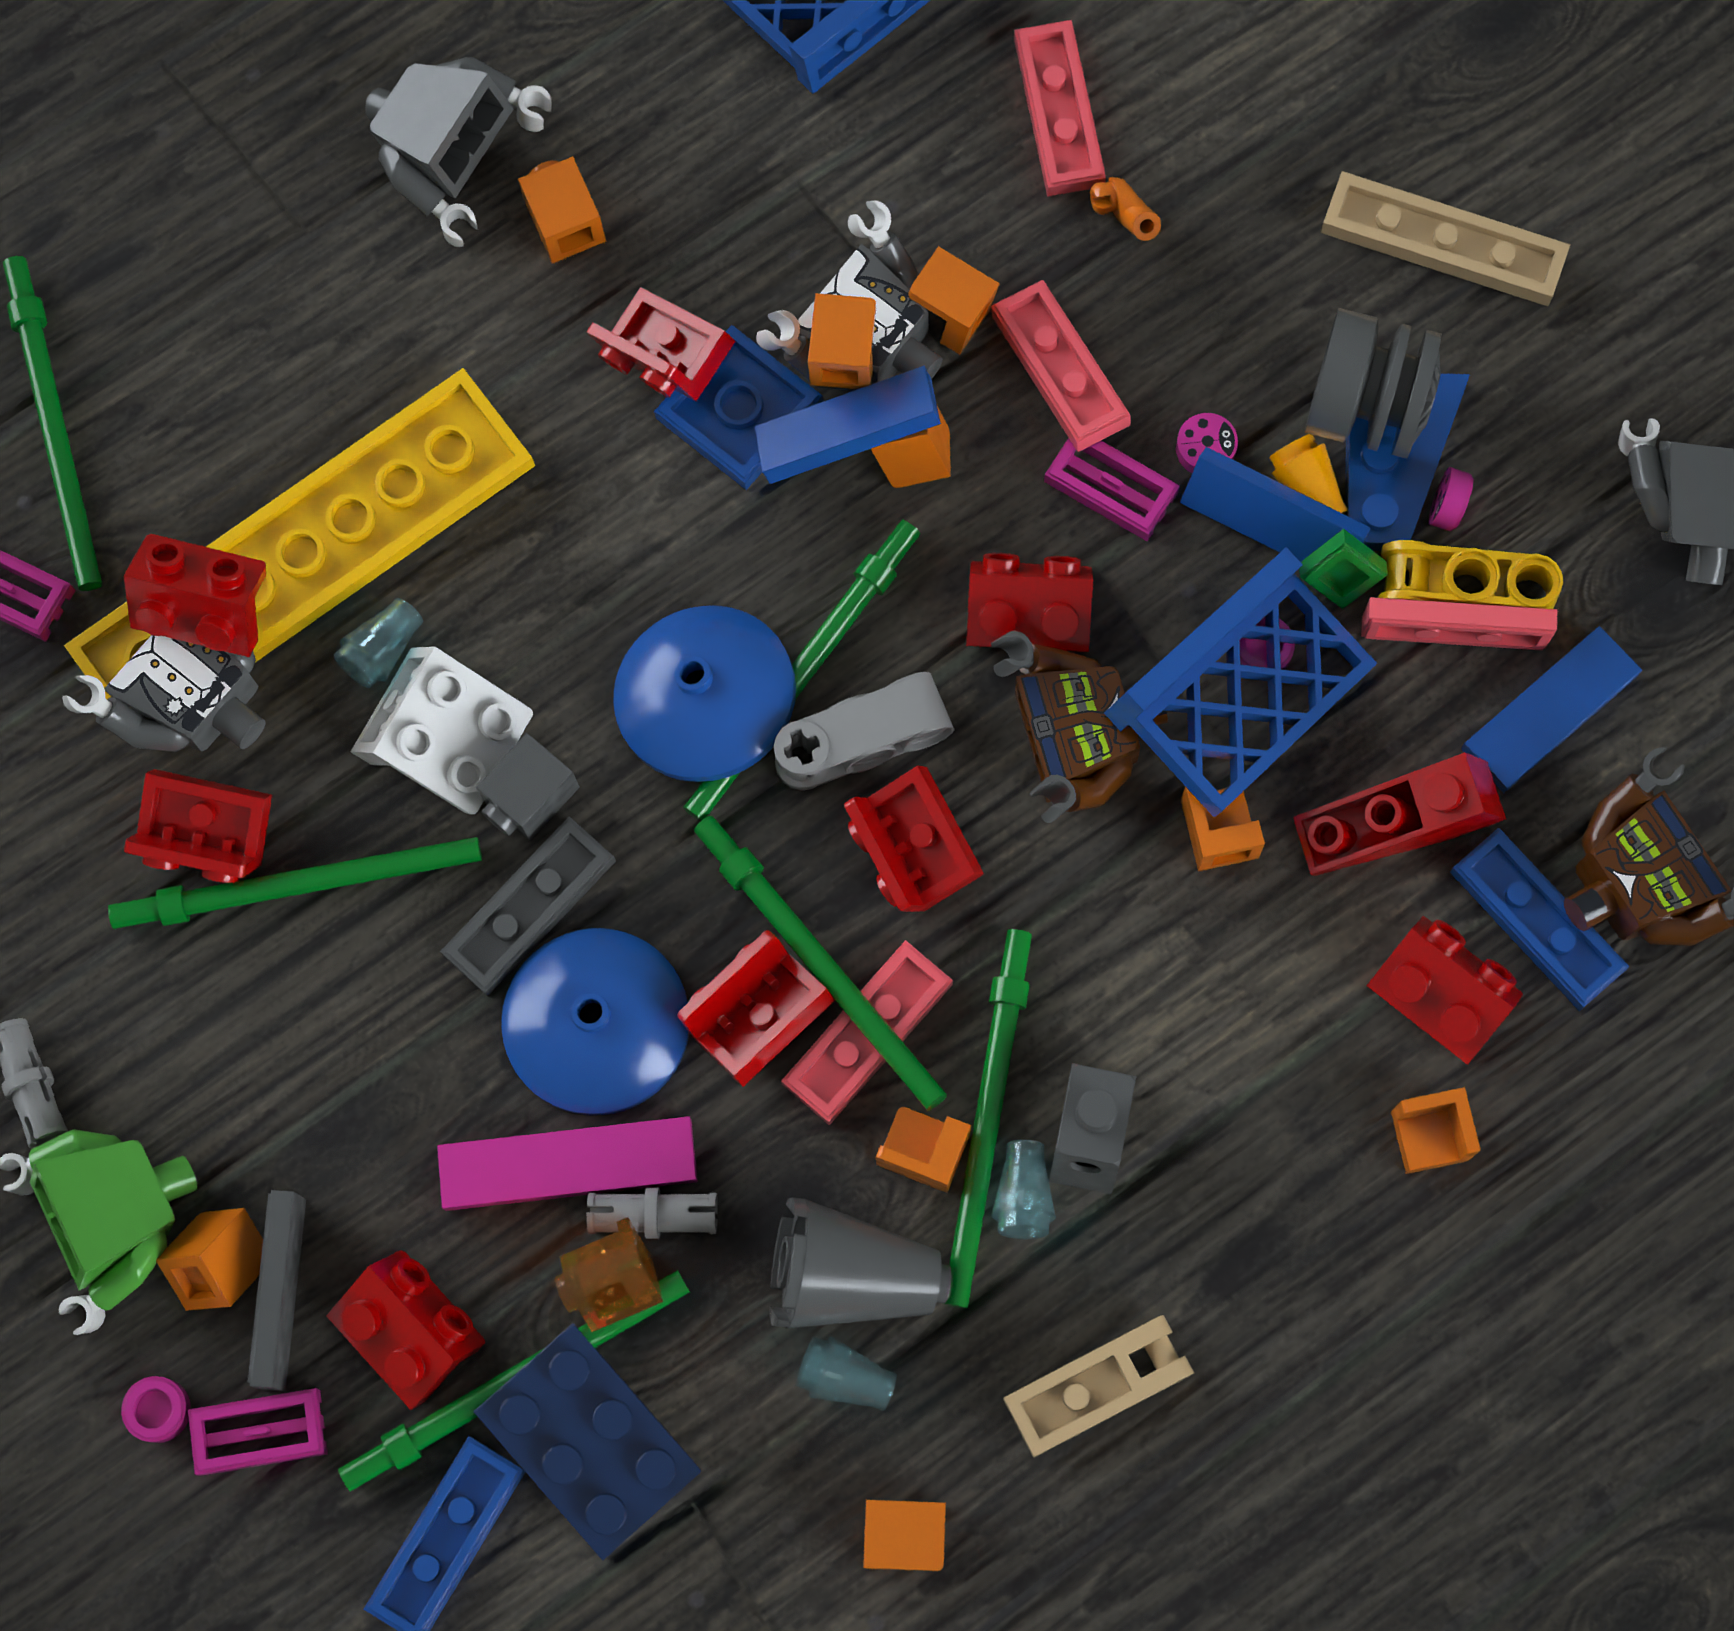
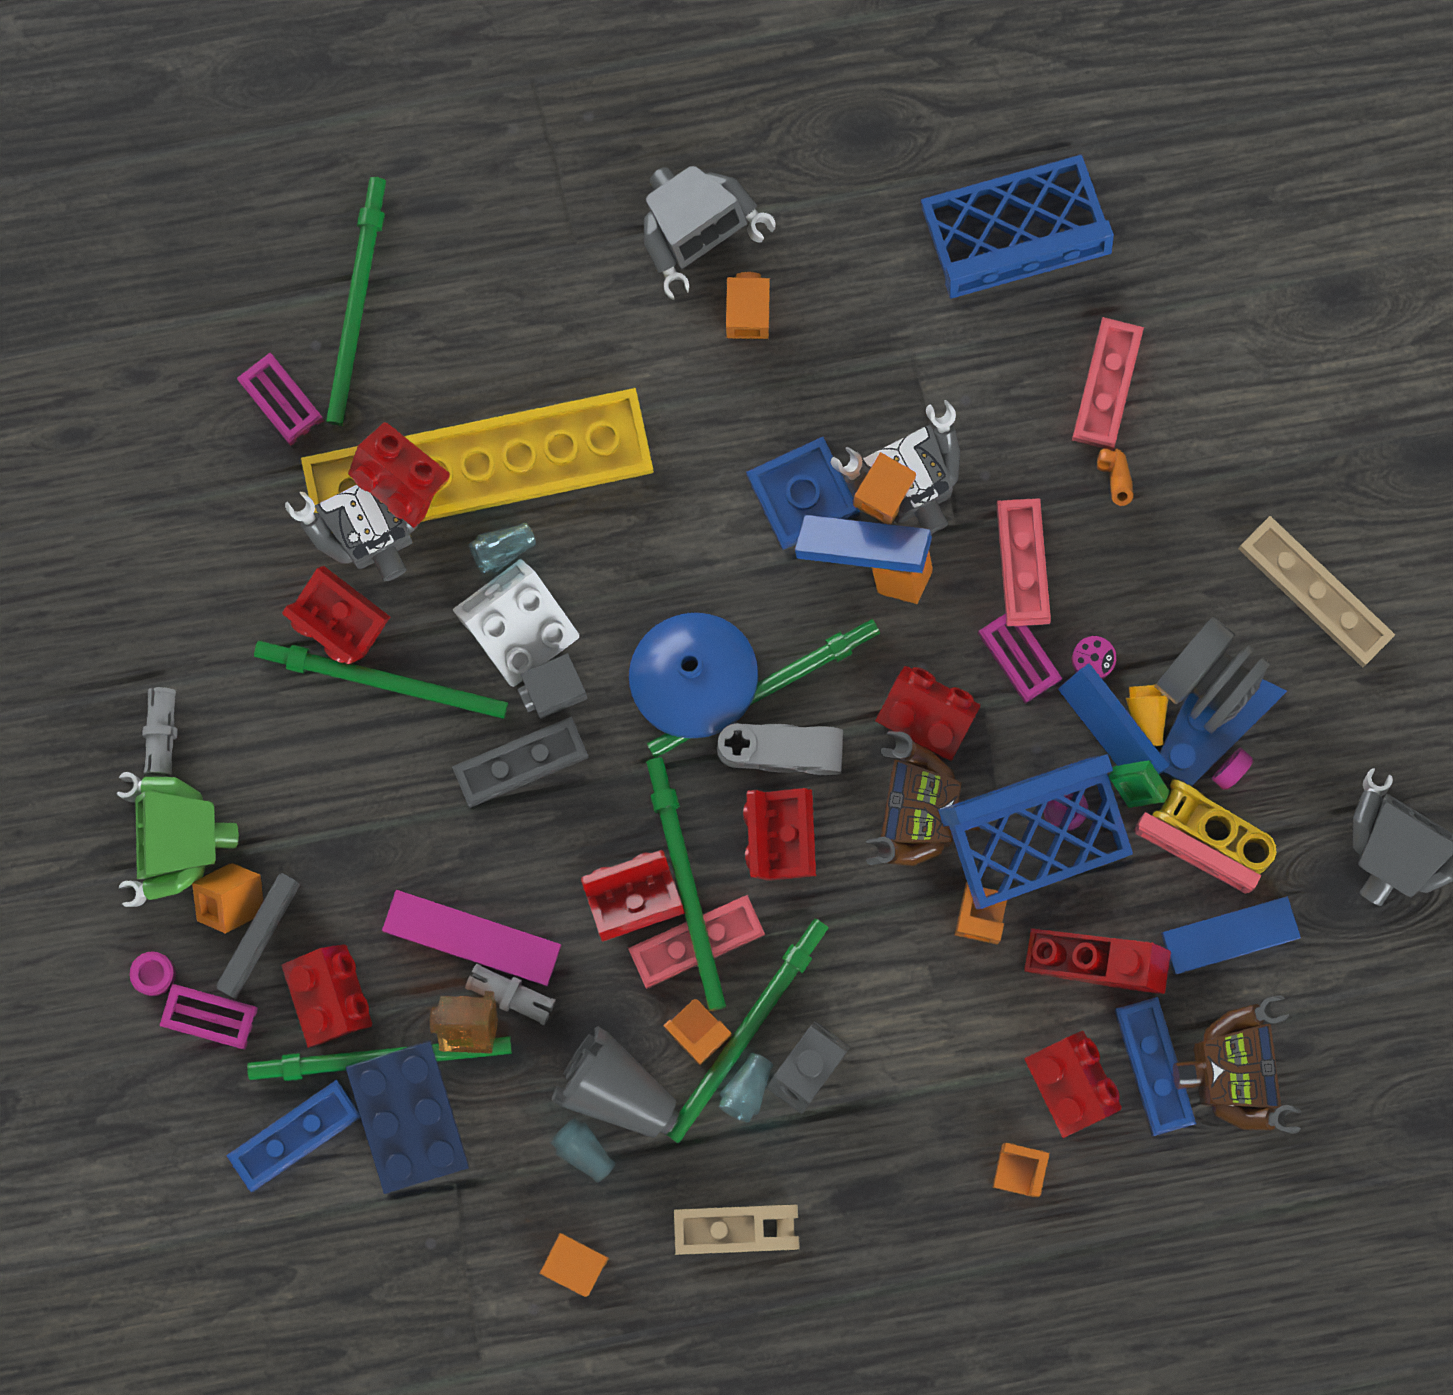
camera: 20 degrees right, 5 degrees up
blue dish [502,928,689,1116] -> none
bracket [586,287,736,401] -> none
orange panel [908,246,1000,355] -> none

